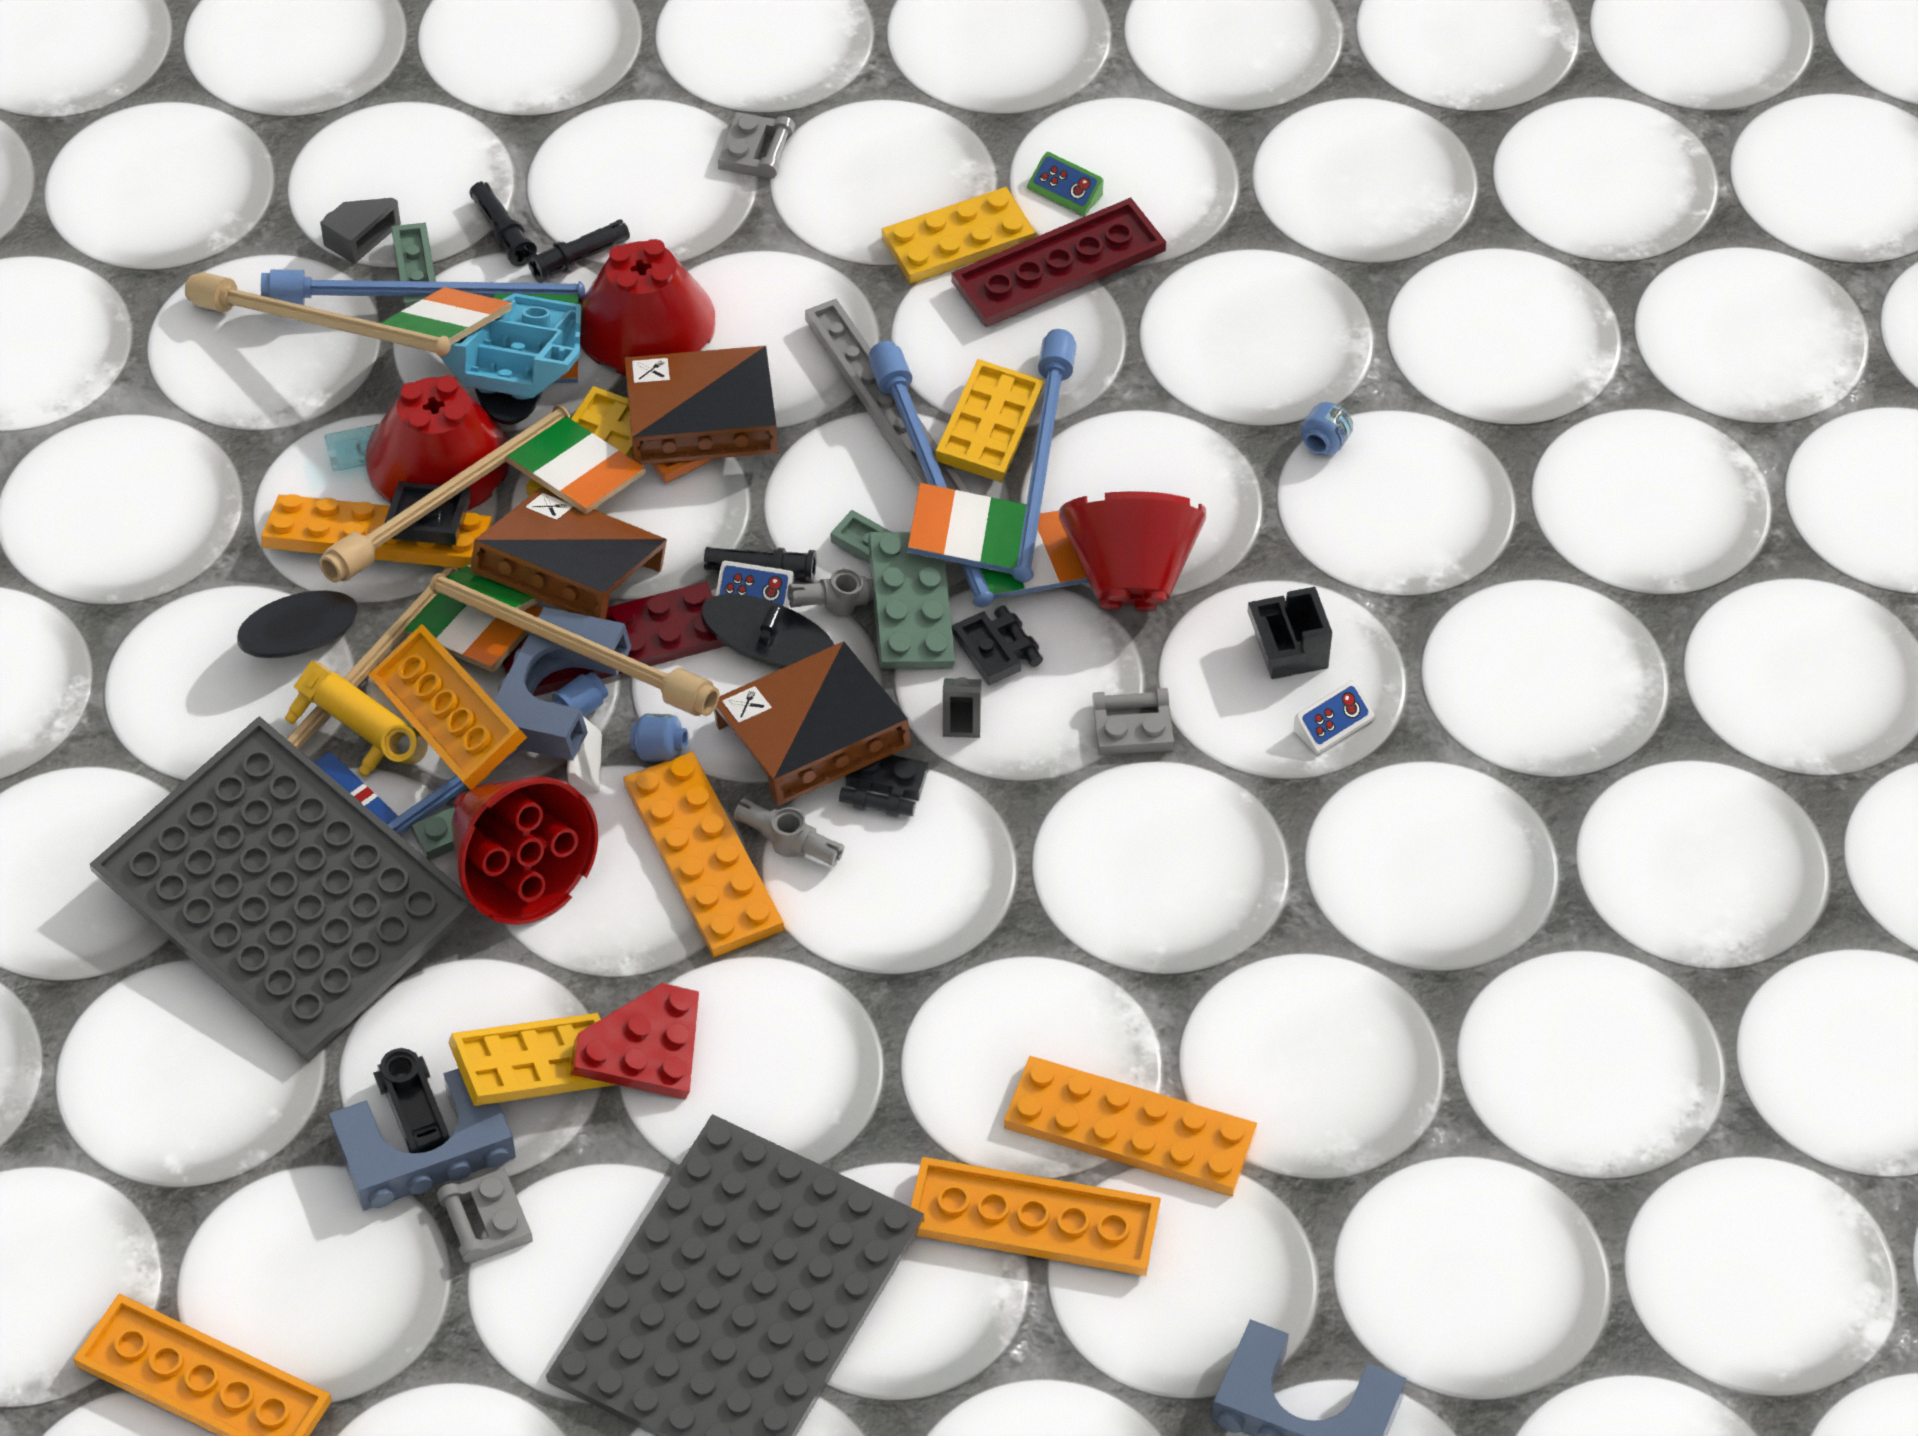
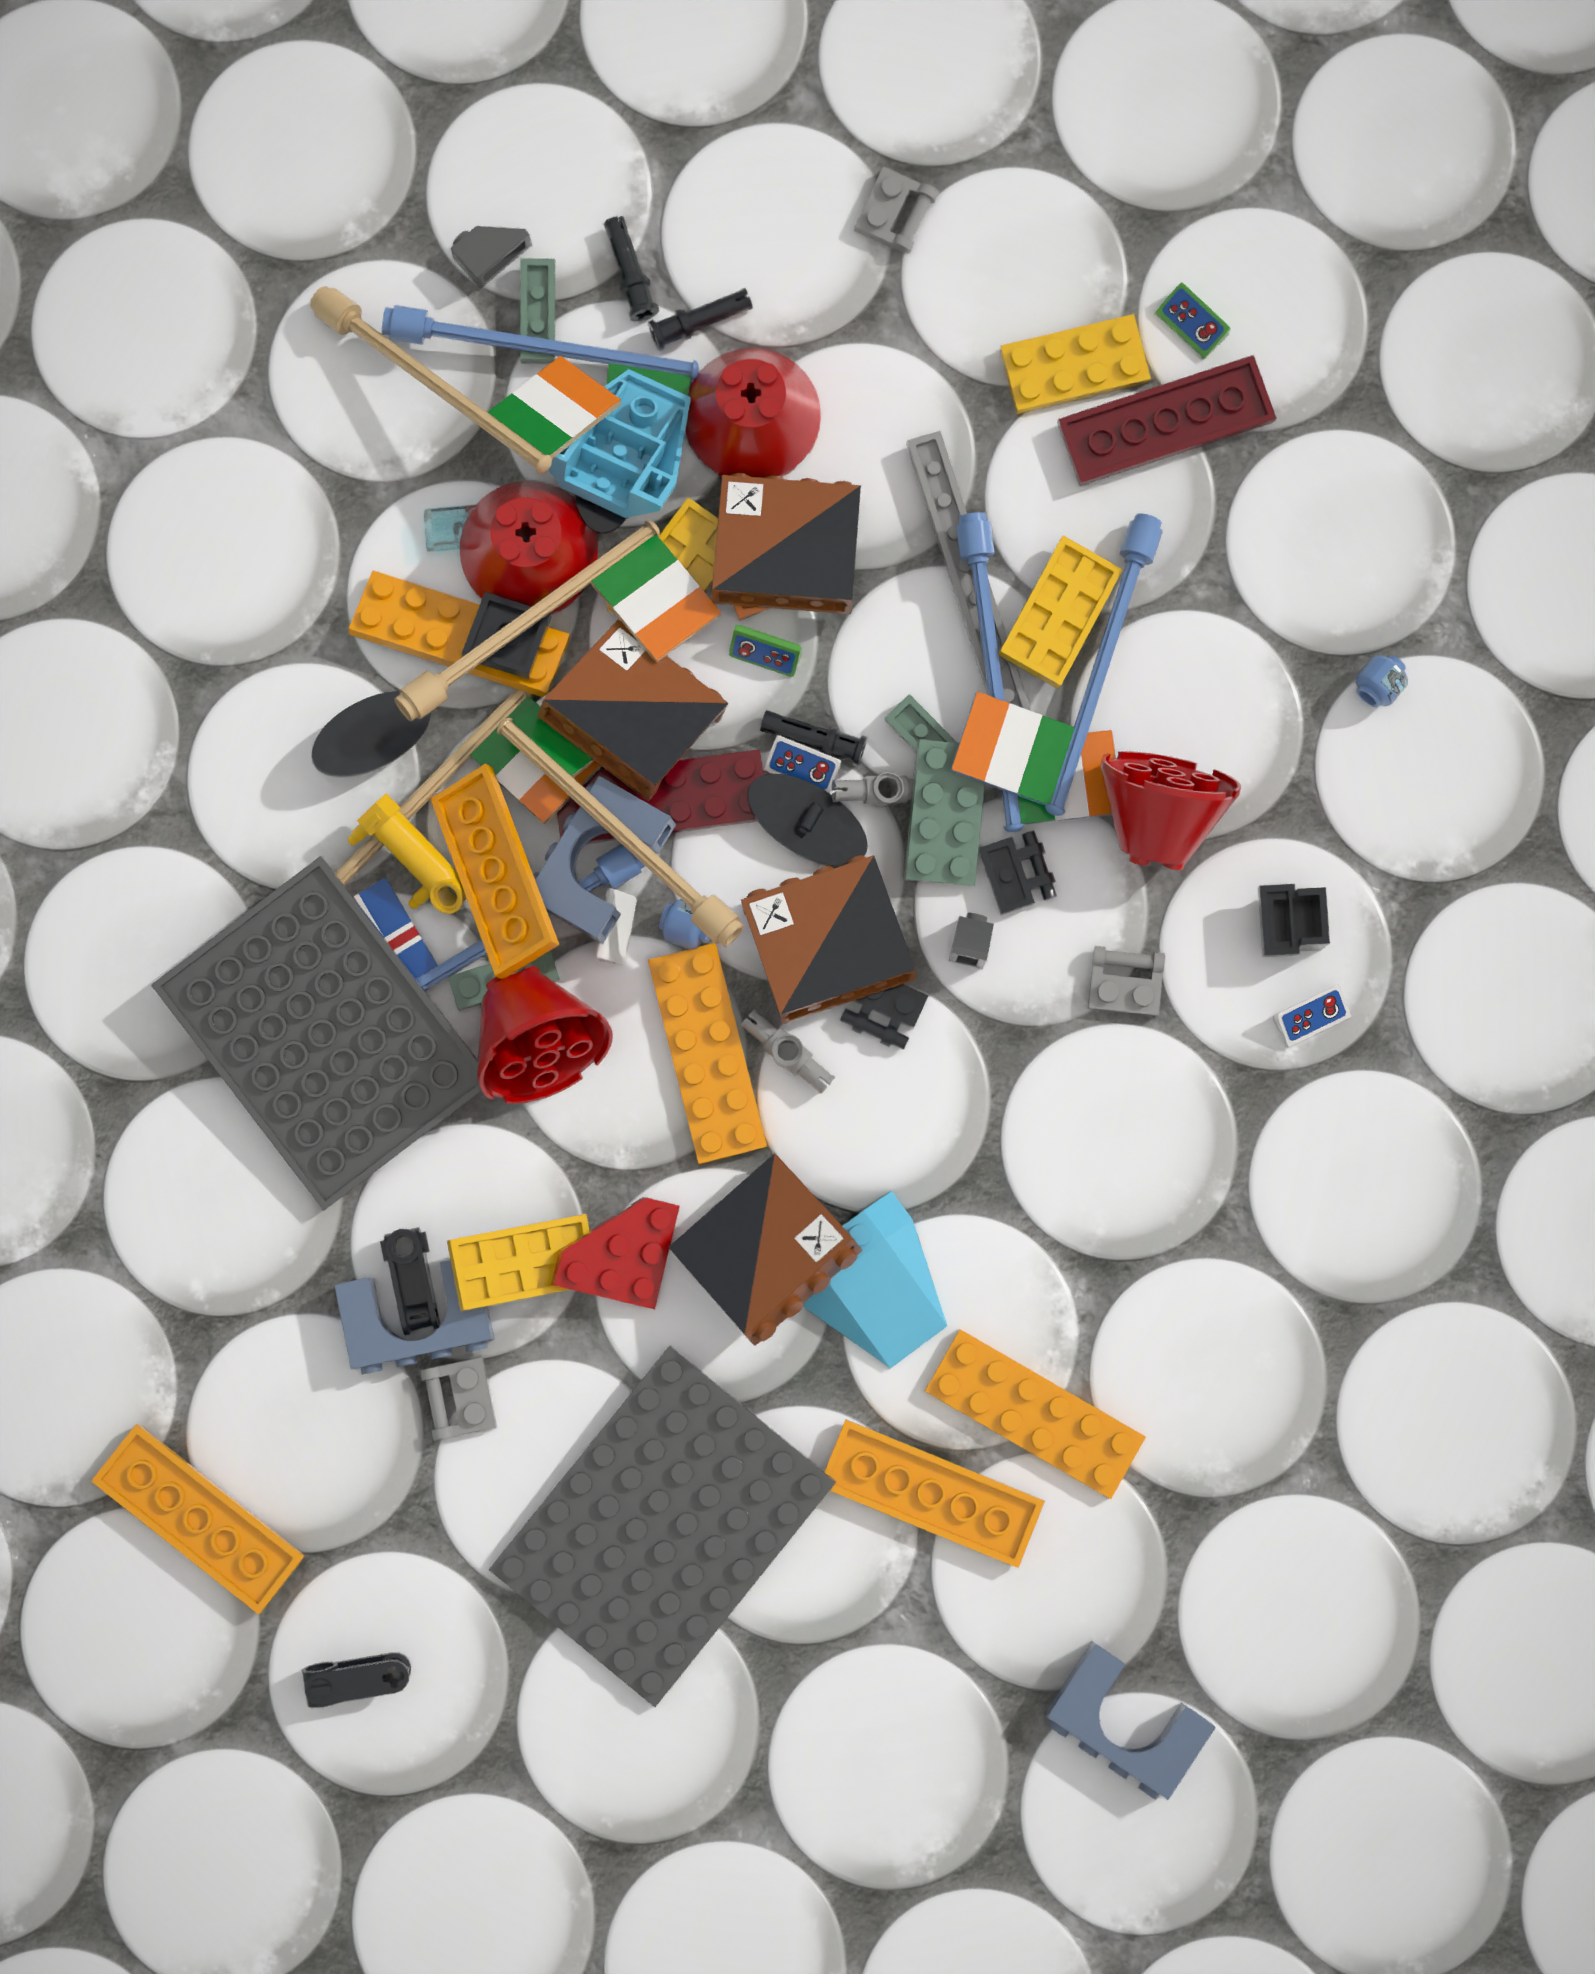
camera: 10 degrees right, 30 degrees up
none -> panel [668,1153,862,1346]
none -> slope [729,624,802,677]
none -> medium azure wedge [803,1191,947,1368]

